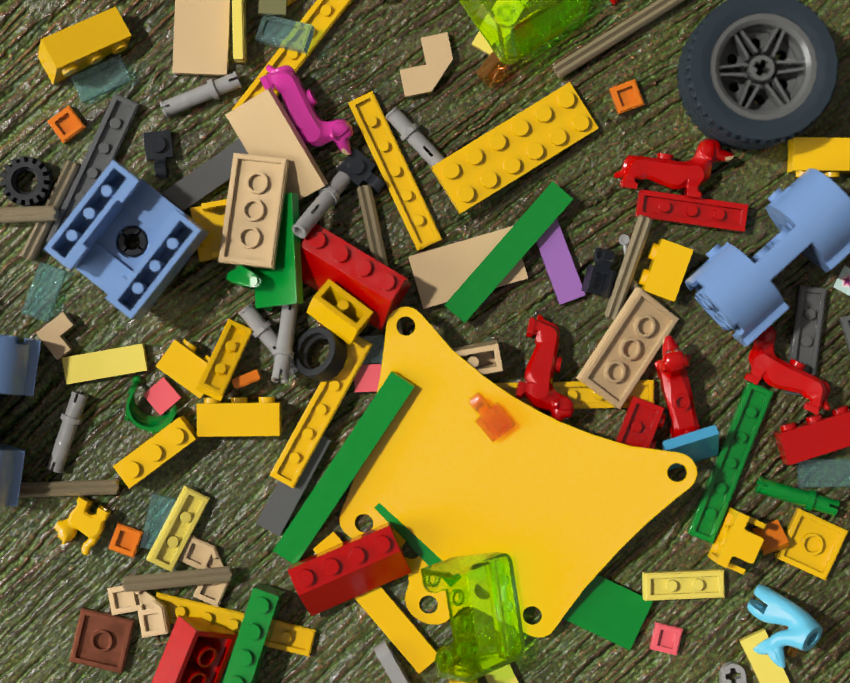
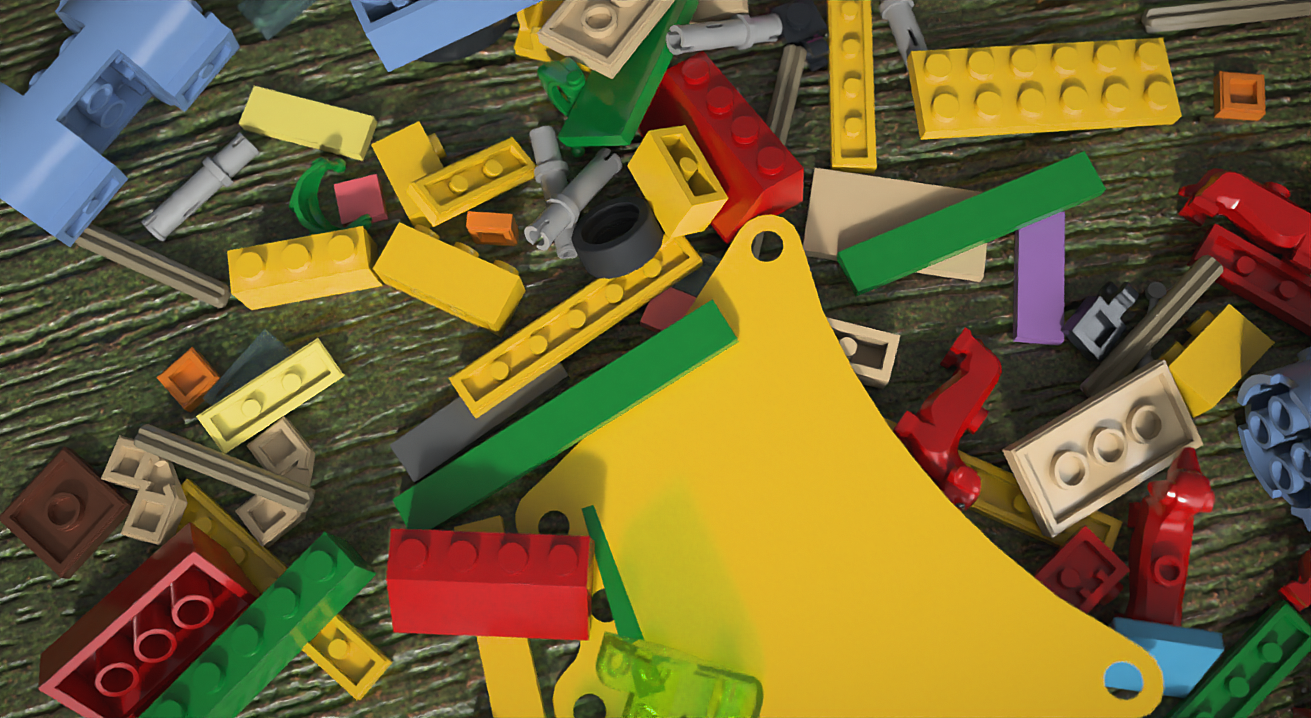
camera: 30 degrees right, 15 degrees down
tan piece [36,312,77,360] -> none
yellow animal [54,496,111,555] -> none
clear orange plate [468,392,515,442] -> none

